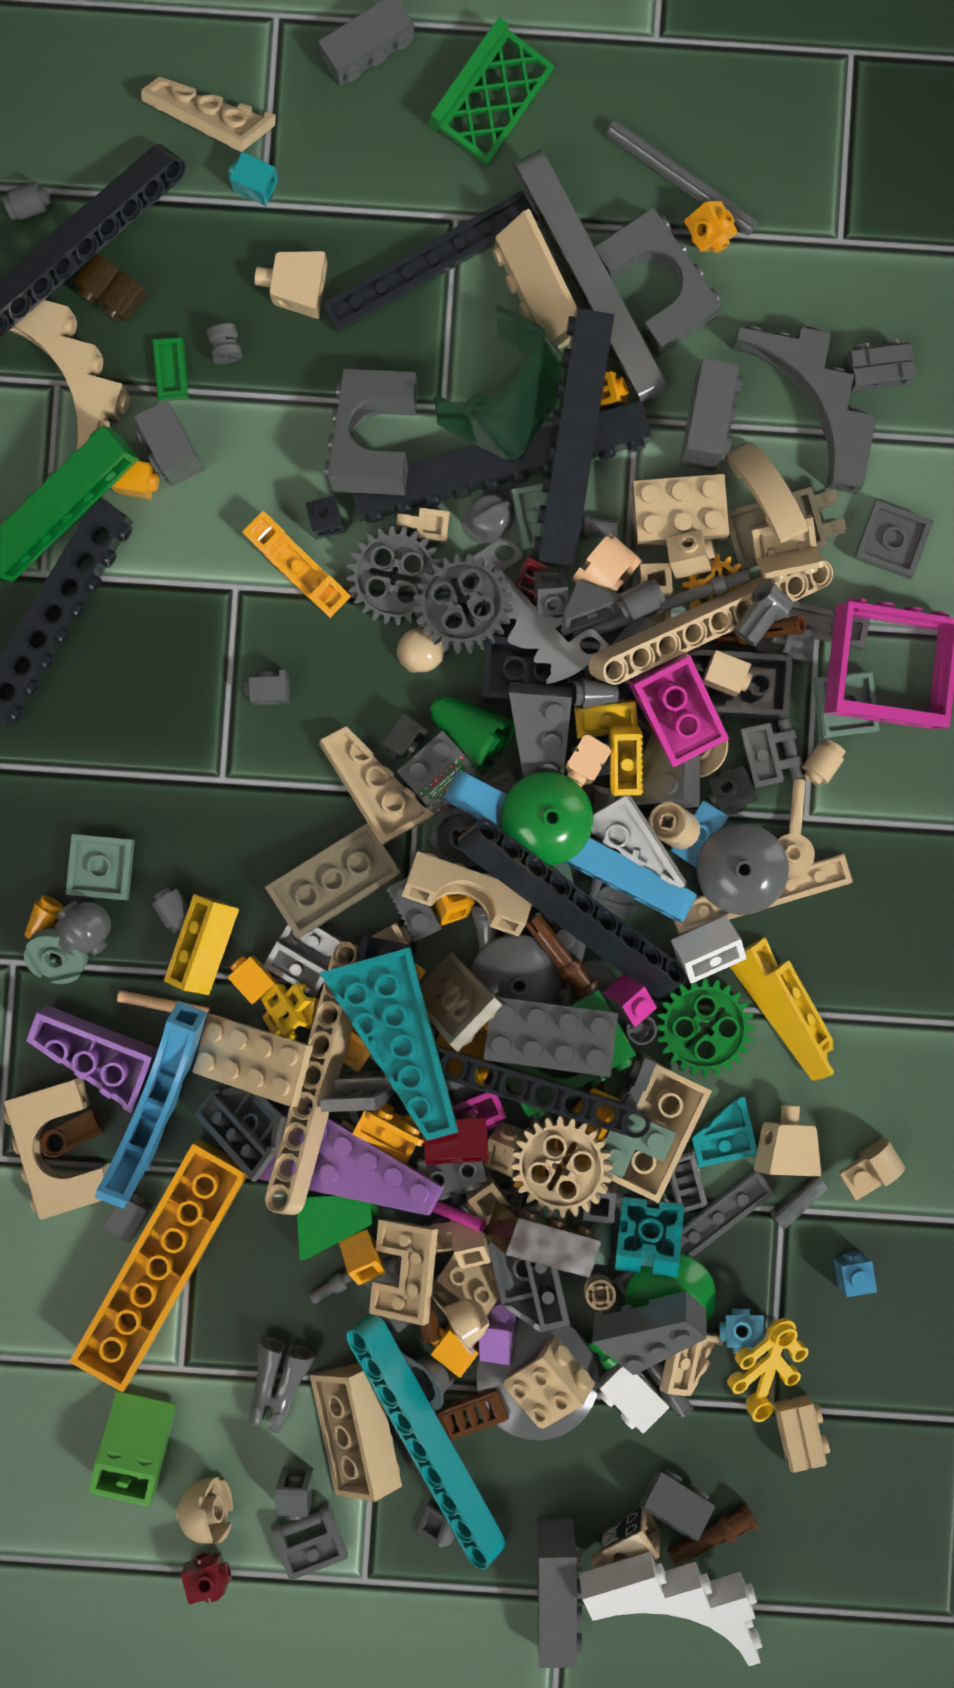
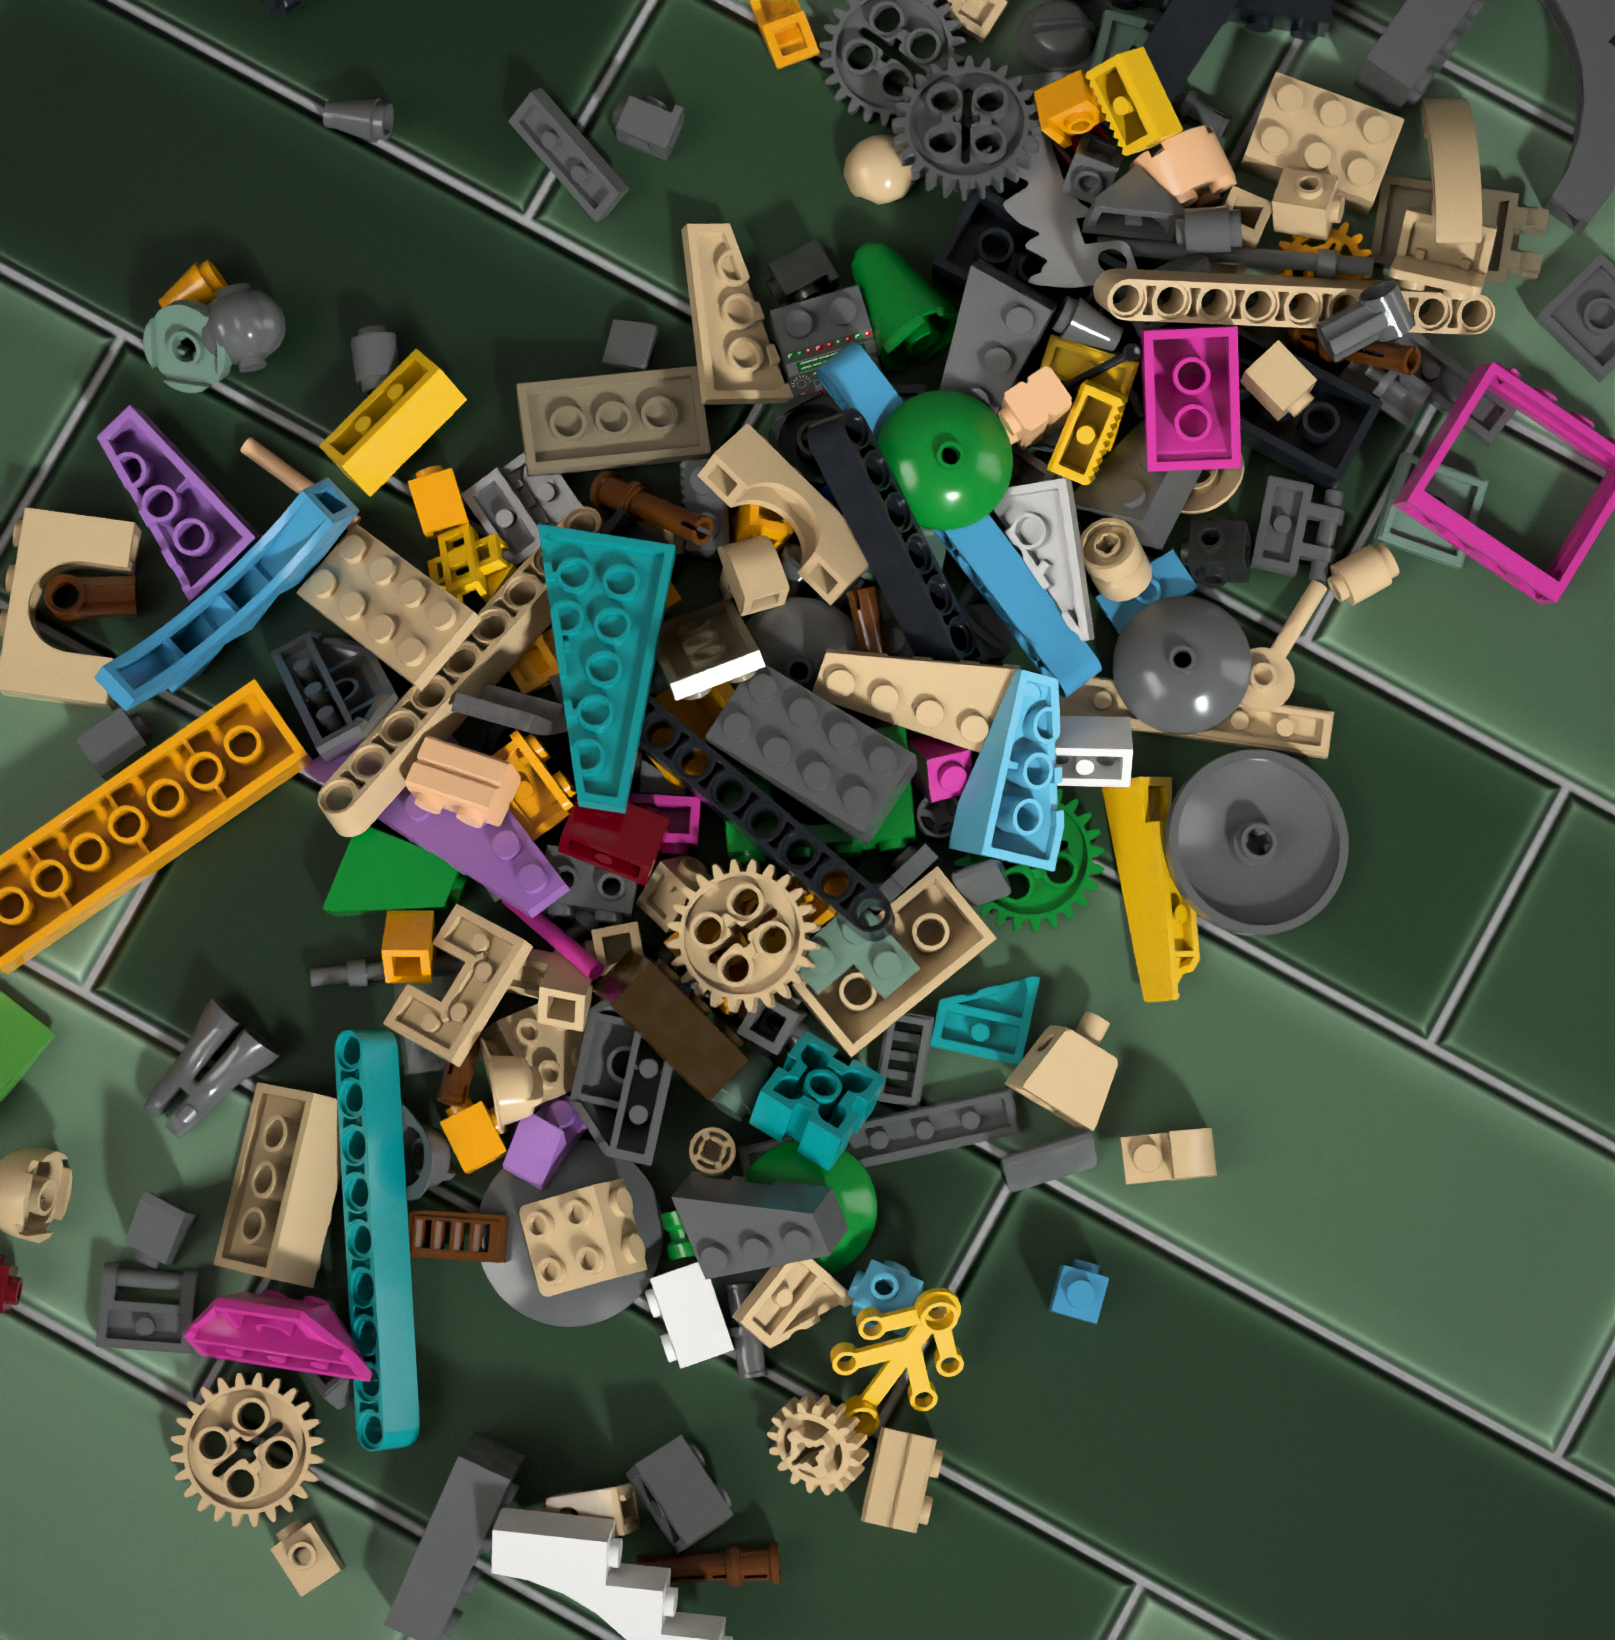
camera: 25 degrees right, 5 degrees down
sand green plate [66,834,135,900] -> none
none -> tan gear [170,1372,326,1527]
none -> dark pink wedge [184,1290,372,1382]
none -> tan brick [270,1518,346,1597]
none -> dark grey cone [323,97,394,143]
none -> light nougat brick [405,736,521,828]
none -> dark grey plate [508,88,629,222]
none -> reddish brown pin [590,469,714,545]
none -> dark grey slope [602,319,658,372]
none -> tan brick [717,535,790,616]
none -> tan gear [767,1393,869,1495]
none -> tan wing [812,648,1020,753]
none -> medium azure wedge [948,669,1064,872]
none -> dark grey slope [951,858,1011,907]
none -> light orange brick [1034,69,1107,148]
none -> black hinge [1060,343,1142,394]
none -> yellow brick [1085,46,1183,156]
none -> dark grey dish [1164,749,1349,936]

